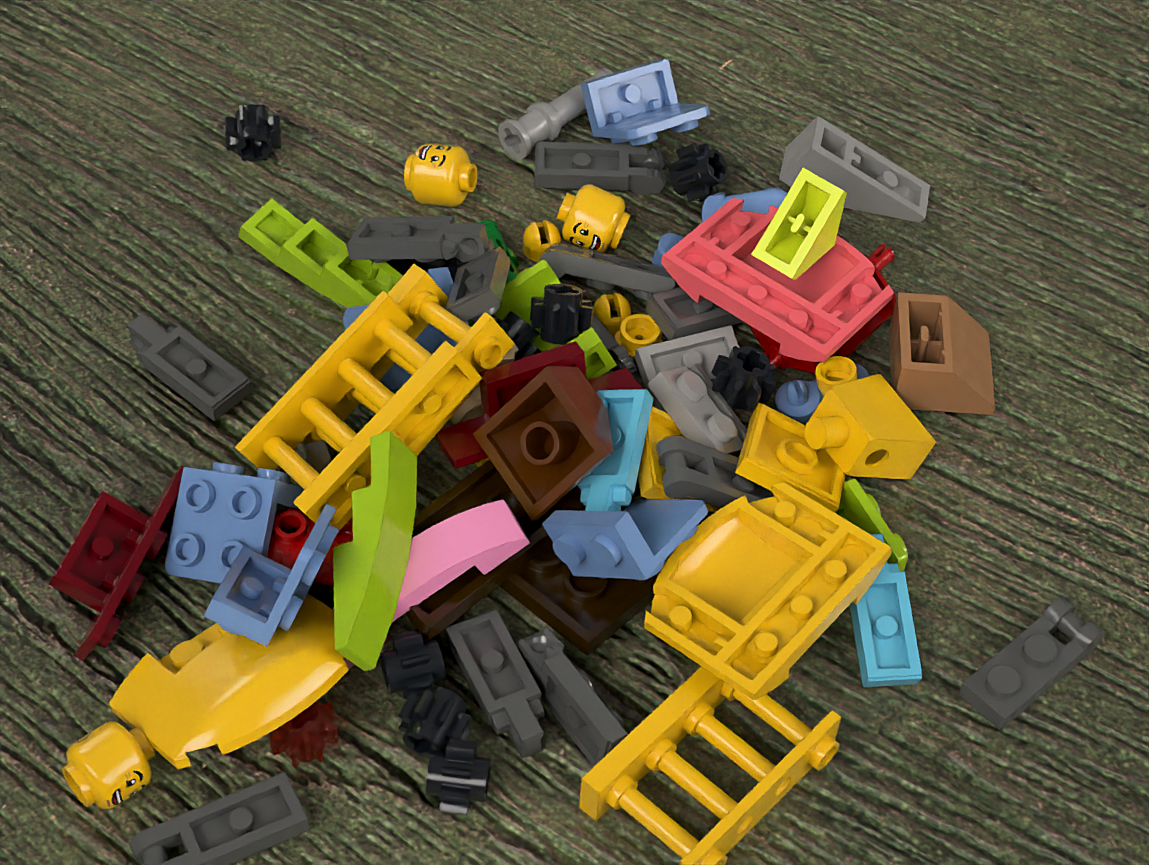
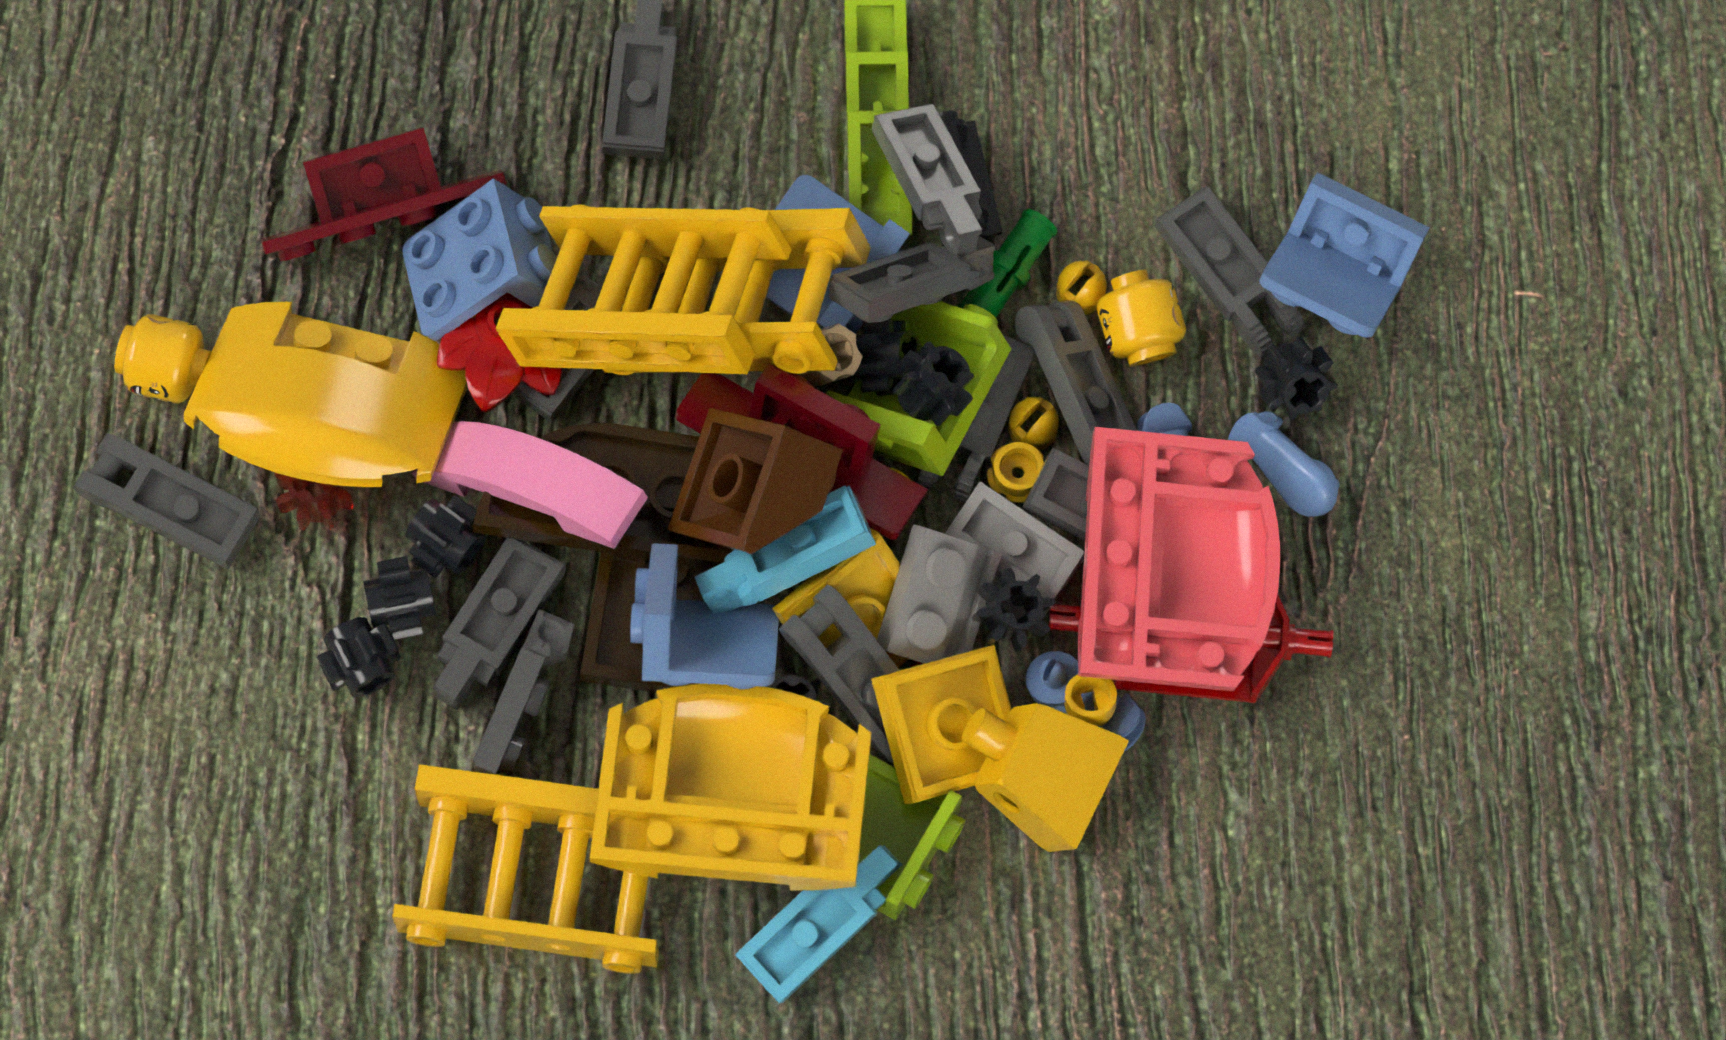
camera: 55 degrees right, 20 degrees up
medium blue bracket [204,503,339,647] -> none
lime slope [333,431,417,671] -> none
yellow head [404,143,478,207] -> none
light grey pin [498,68,613,159] -> none
neon yellow slope [751,168,847,280] -> none
light grey slope [779,116,930,223] -> none
medium nougat slope [889,292,995,415] -> none

